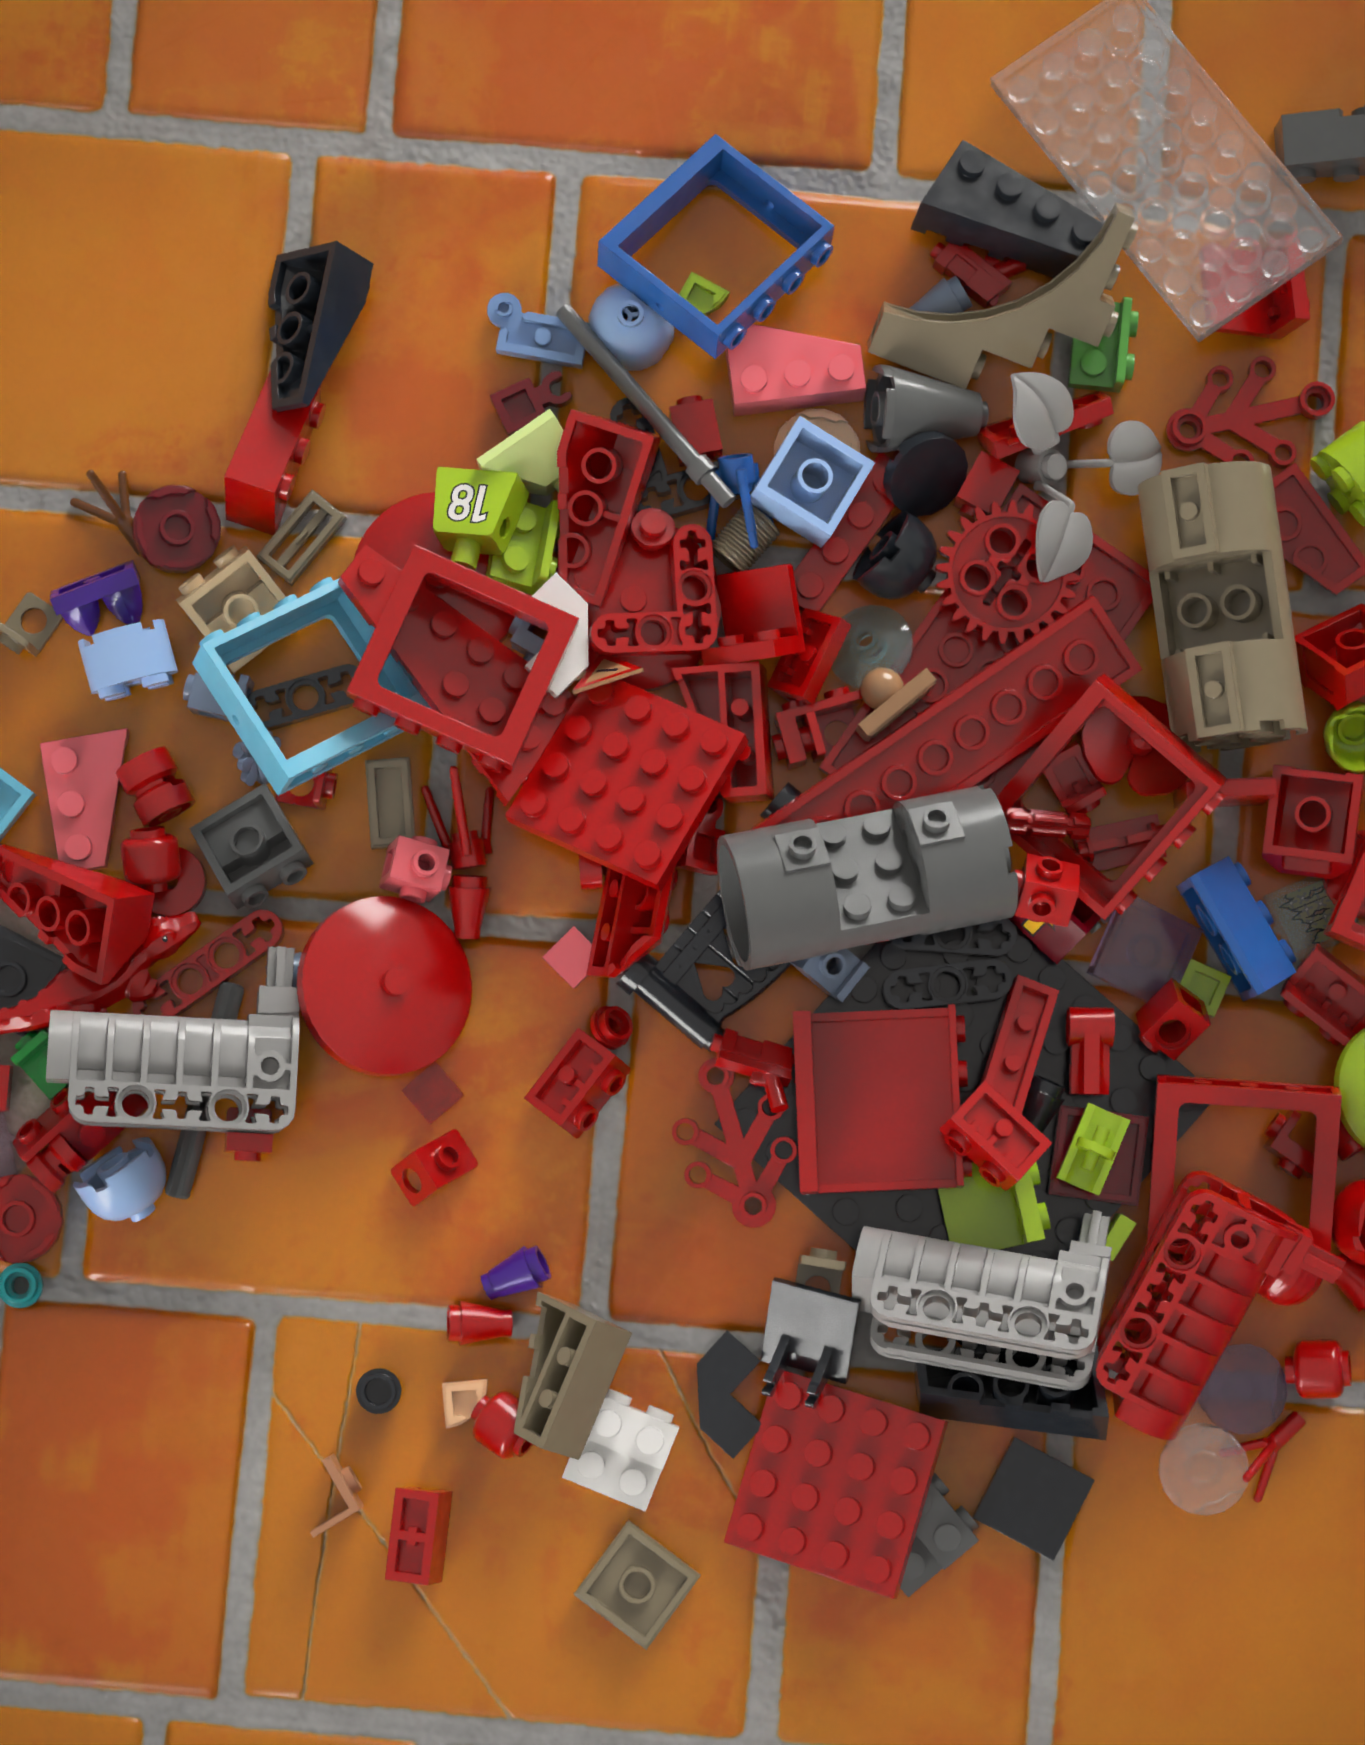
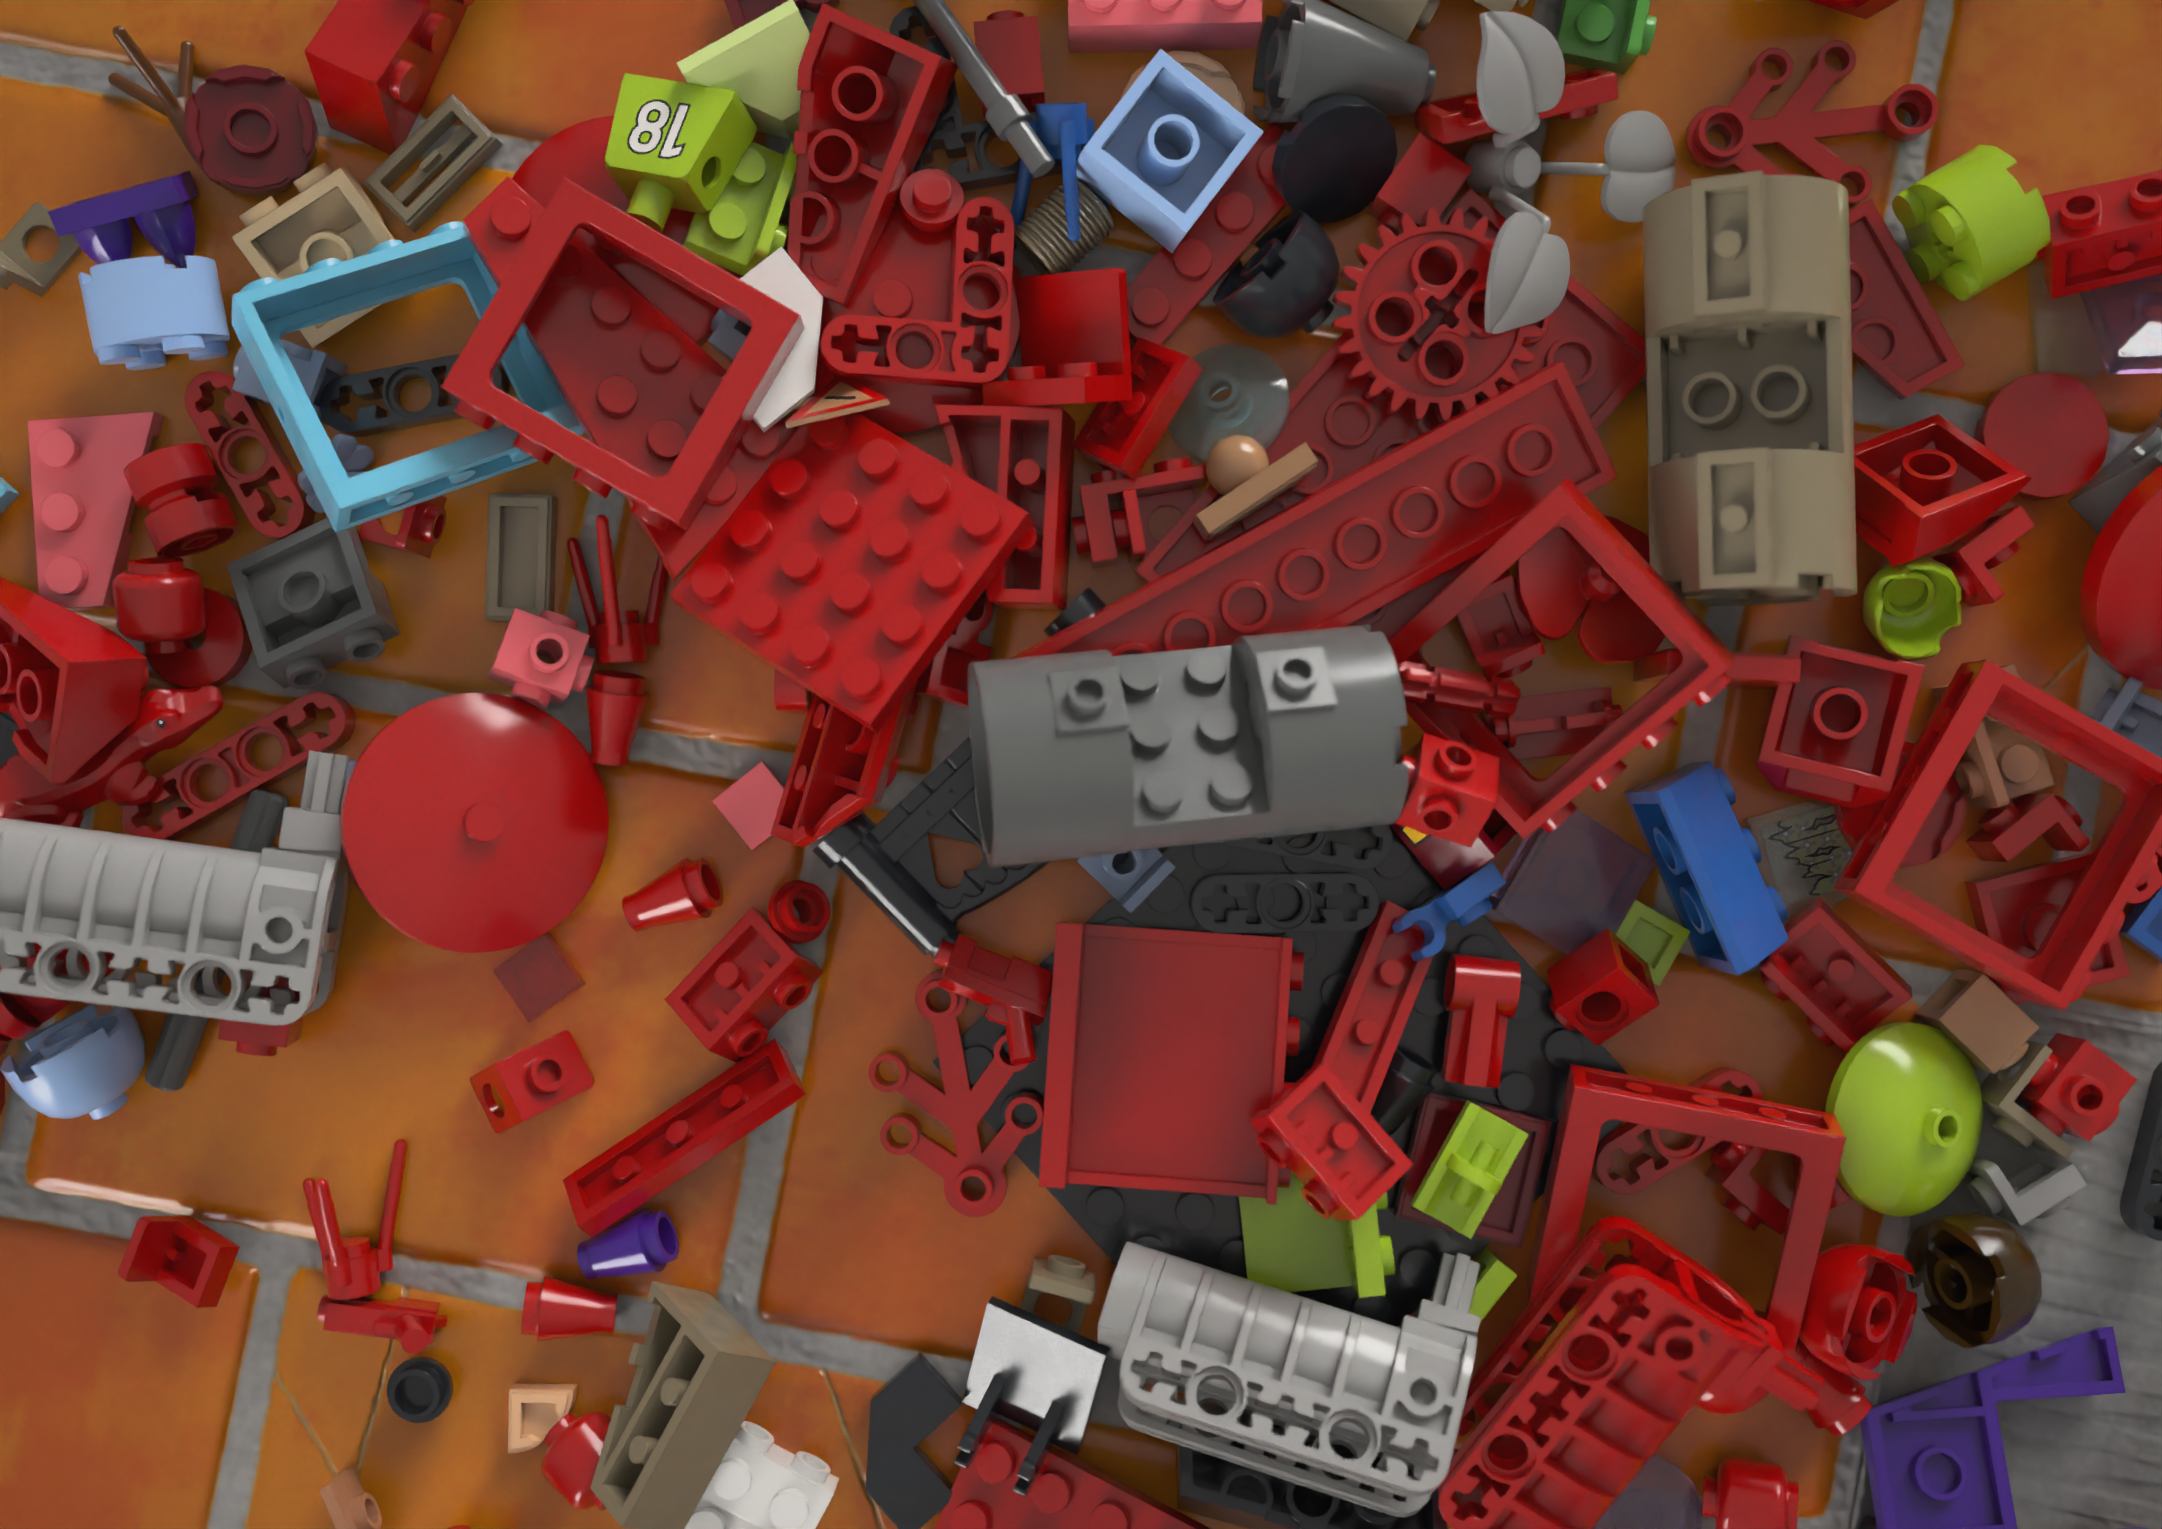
camera: 10 degrees right, 5 degrees up
none -> red bracket [118,1216,240,1308]
none -> red beam [184,371,315,540]
none -> red plant [302,1139,407,1300]
none -> red piece [317,1295,448,1354]
none -> red plate [563,1038,807,1238]
none -> red cone [622,858,723,932]
none -> blue plate [1391,862,1506,961]
none -> red beam [1592,1067,1763,1195]

